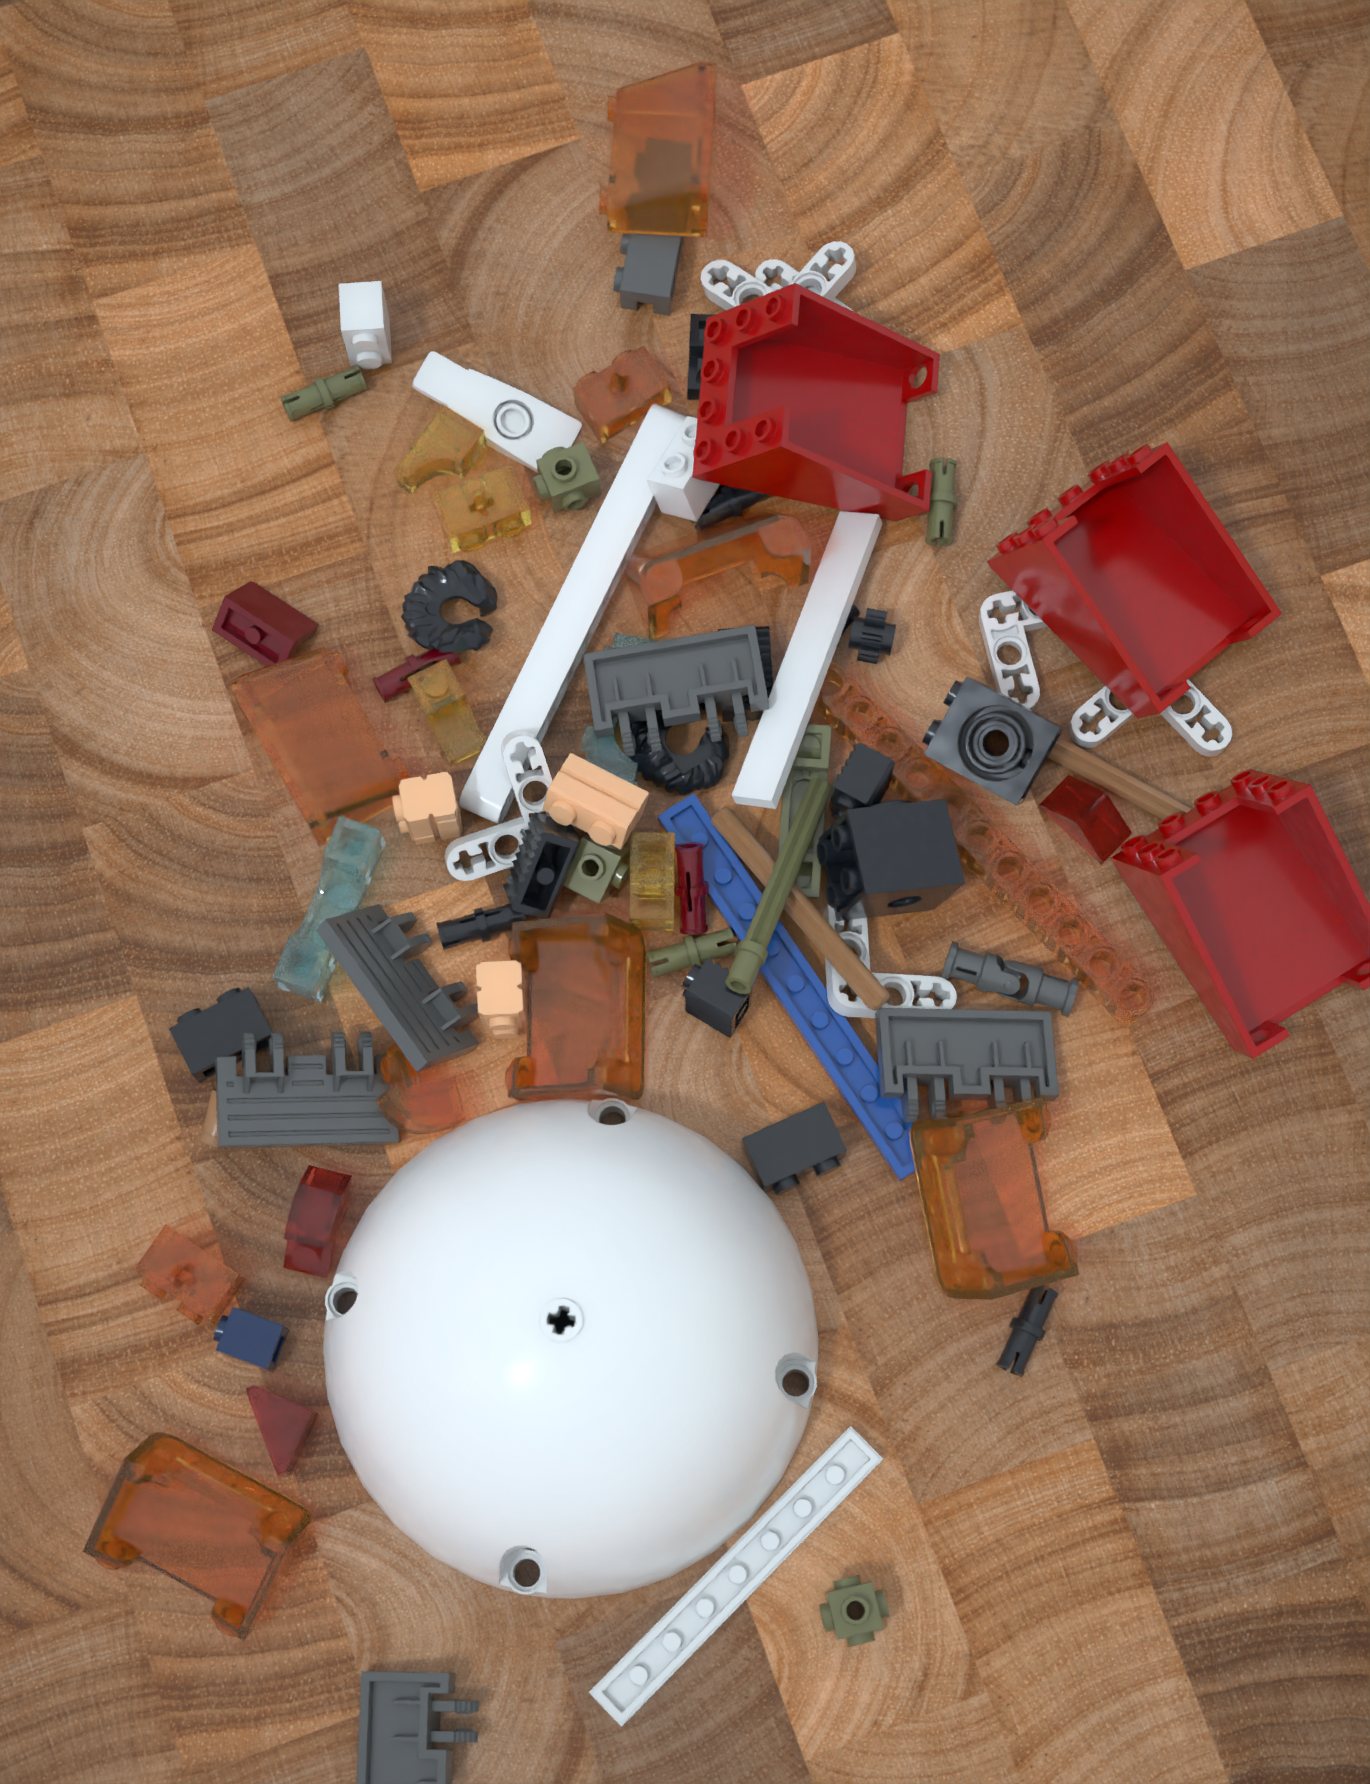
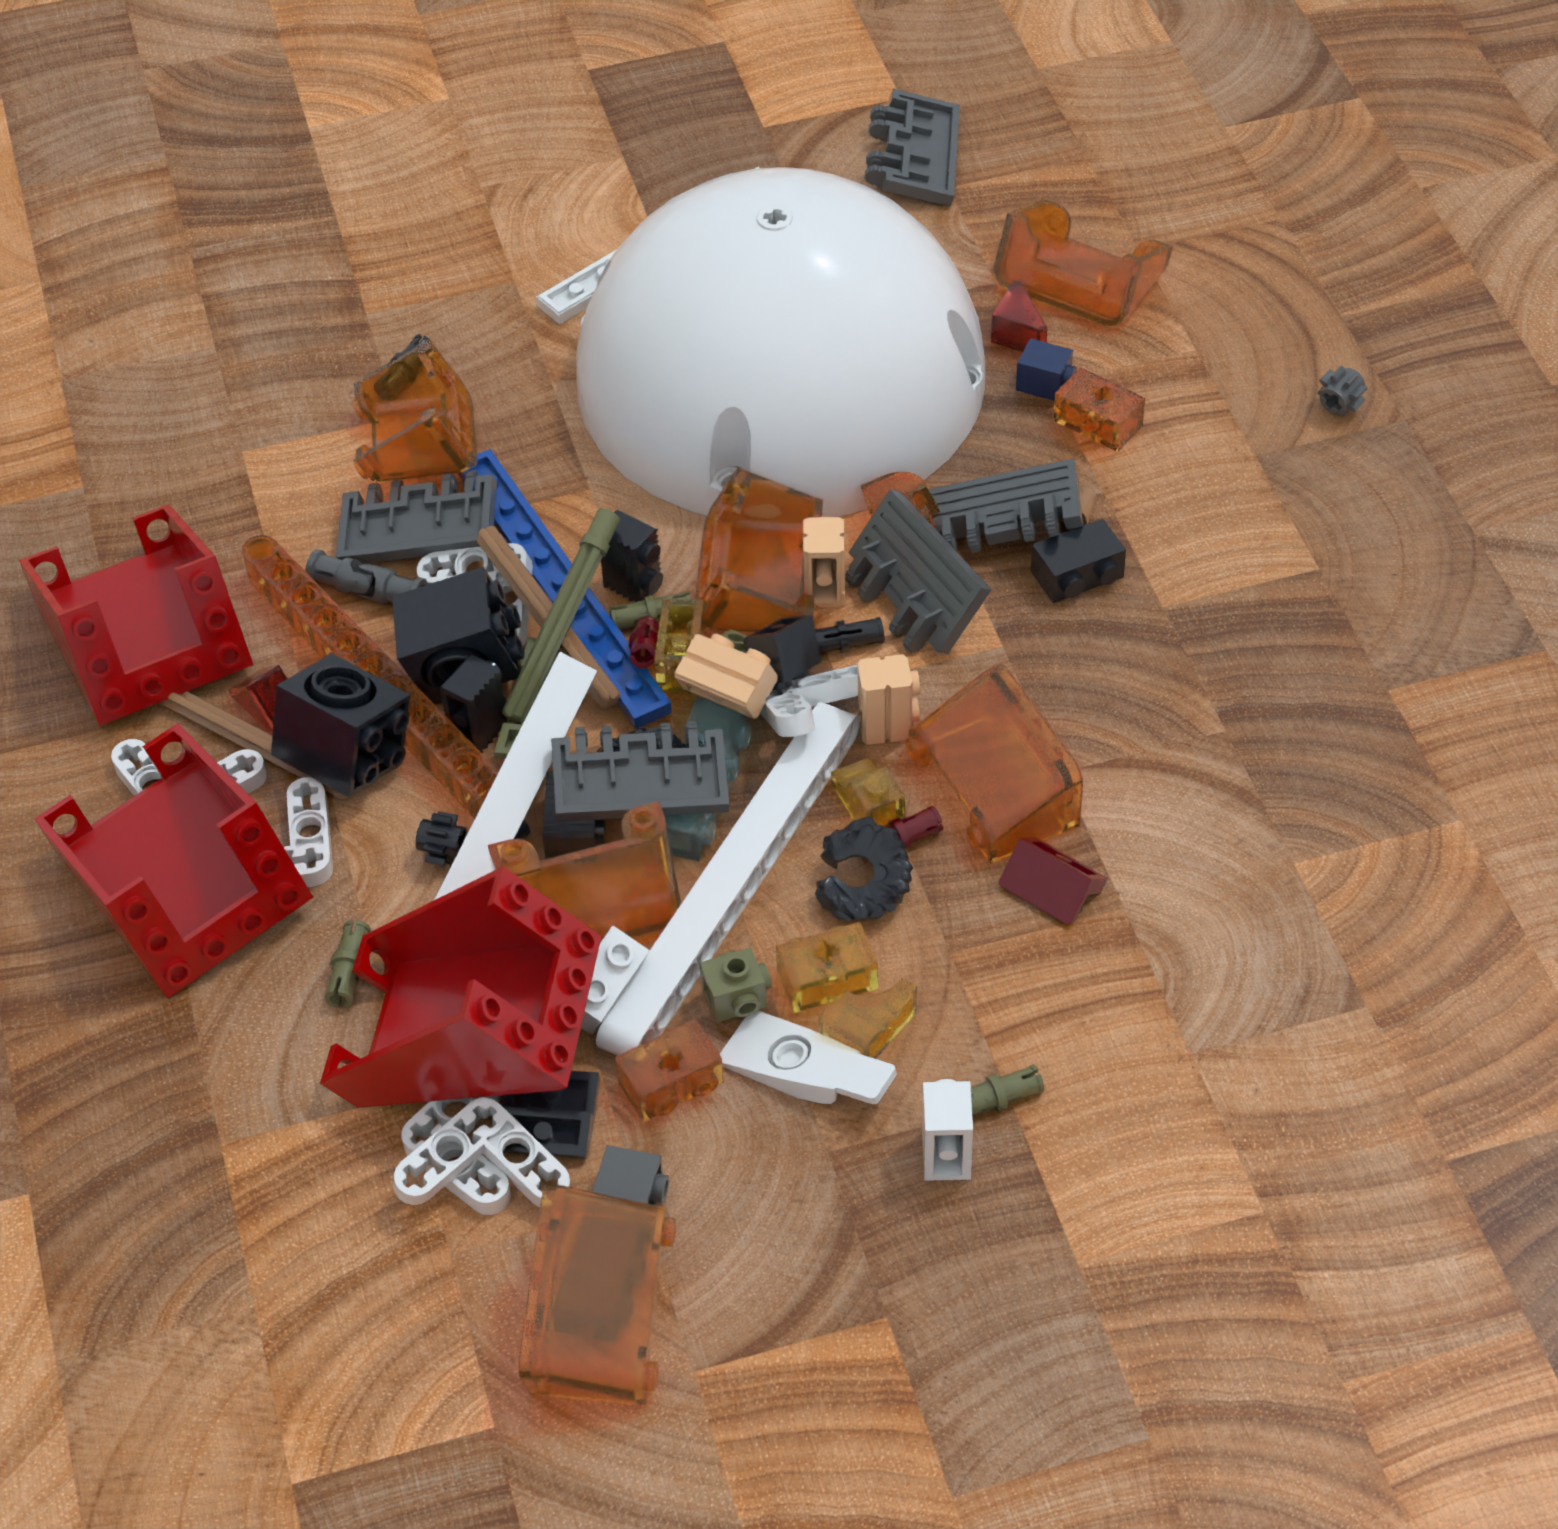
camera: 175 degrees left, 25 degrees down
clear light blue arch [272,816,386,1003] -> none
clear red brick [283,1165,352,1278] -> none
black brick [742,1102,847,1195] -> none
olive brick [819,1575,889,1647] -> none

